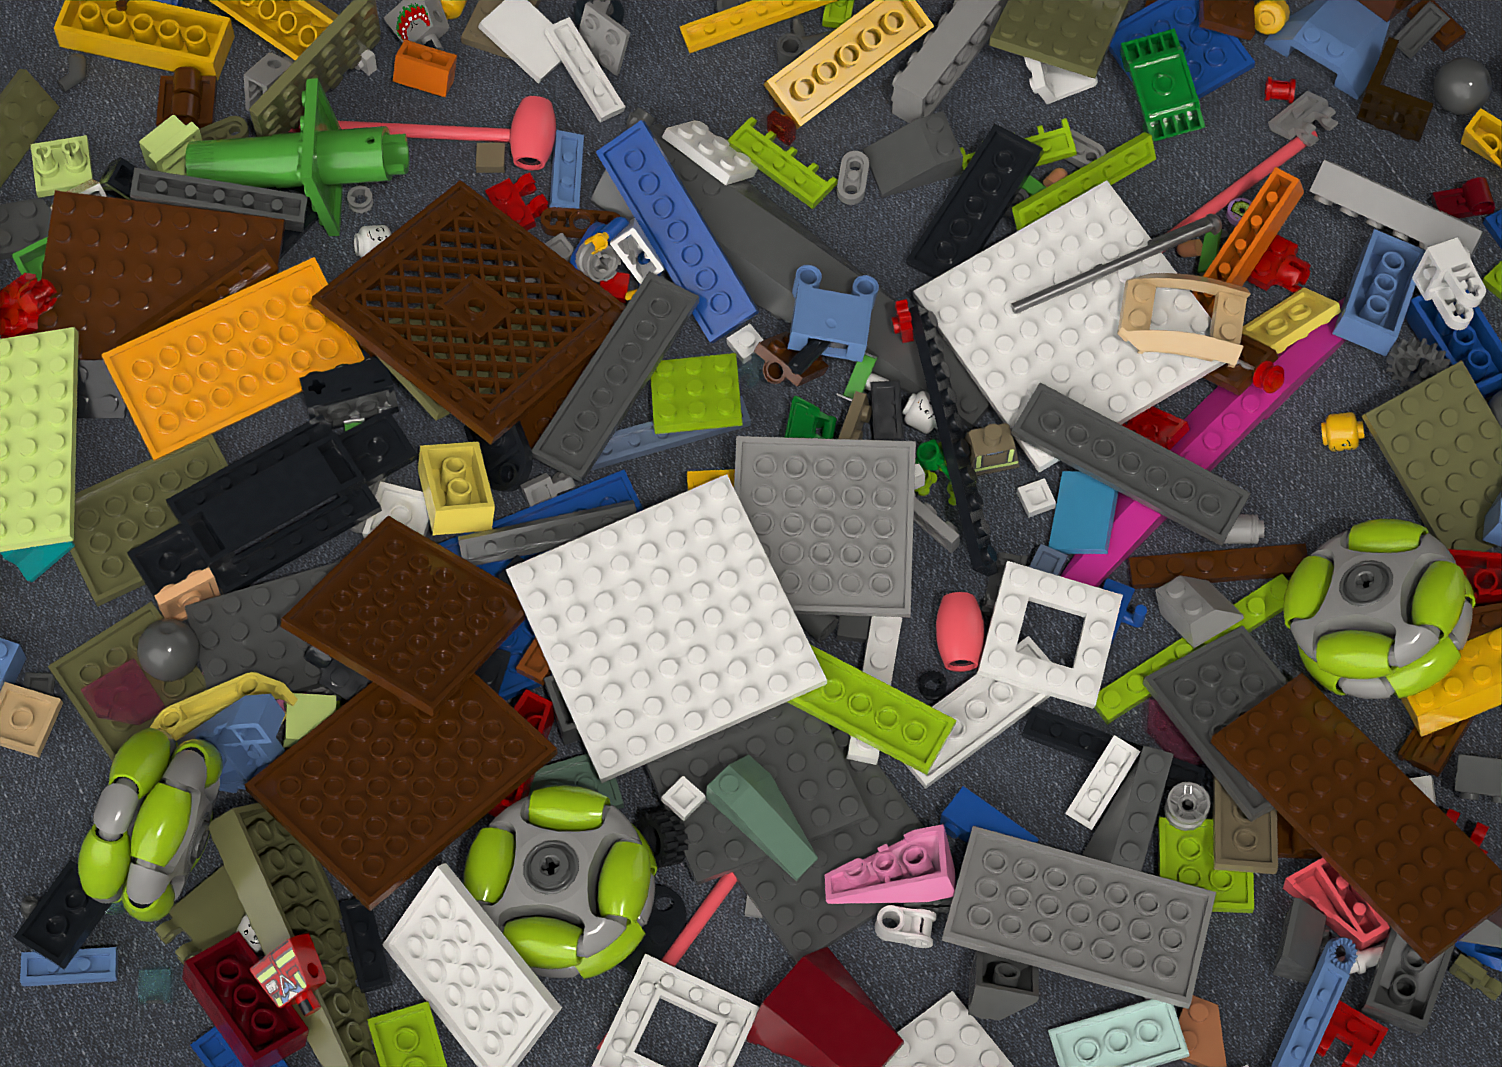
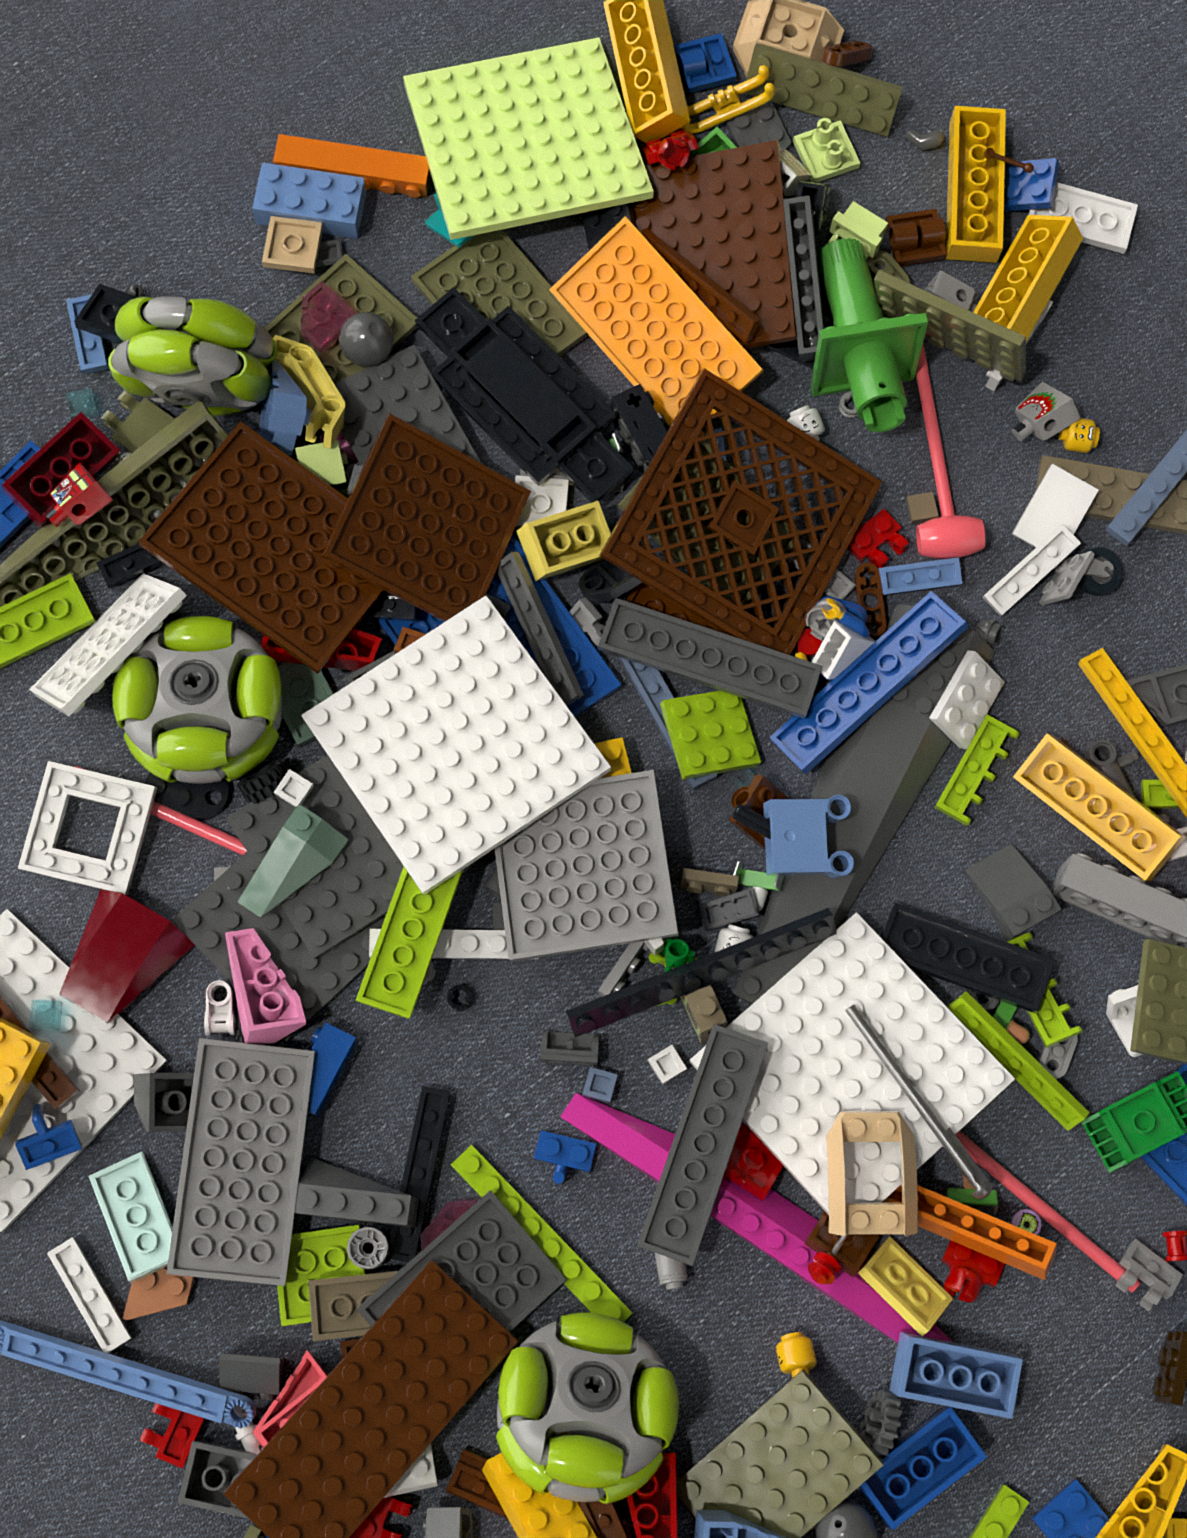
camera: 75 degrees right, 10 degrees up
light nougat plate [154,567,221,621] -> none
orange brick [393,39,457,97] -> none
white plate [727,324,763,364] -> none
clear red plate [767,109,796,146] -> none
green piece [784,396,837,439] -> none
light grey plate [837,151,869,205] -> none
red plate [891,299,914,343] -> none
white plate [904,636,1051,789] -> none
coral piece [936,592,985,672] -> none
white plate [977,561,1123,708] -> none
dark azure tile [1048,471,1118,554] -> none
white plate [1065,735,1141,830] -> none
reddish brown plate [1128,543,1308,589] -> none
light grey slope [1155,575,1244,648] -> none
light grey brick [1309,160,1485,259] -> none
white brick [1412,237,1486,330] -> none
dark red plate [1431,177,1495,219] -> none

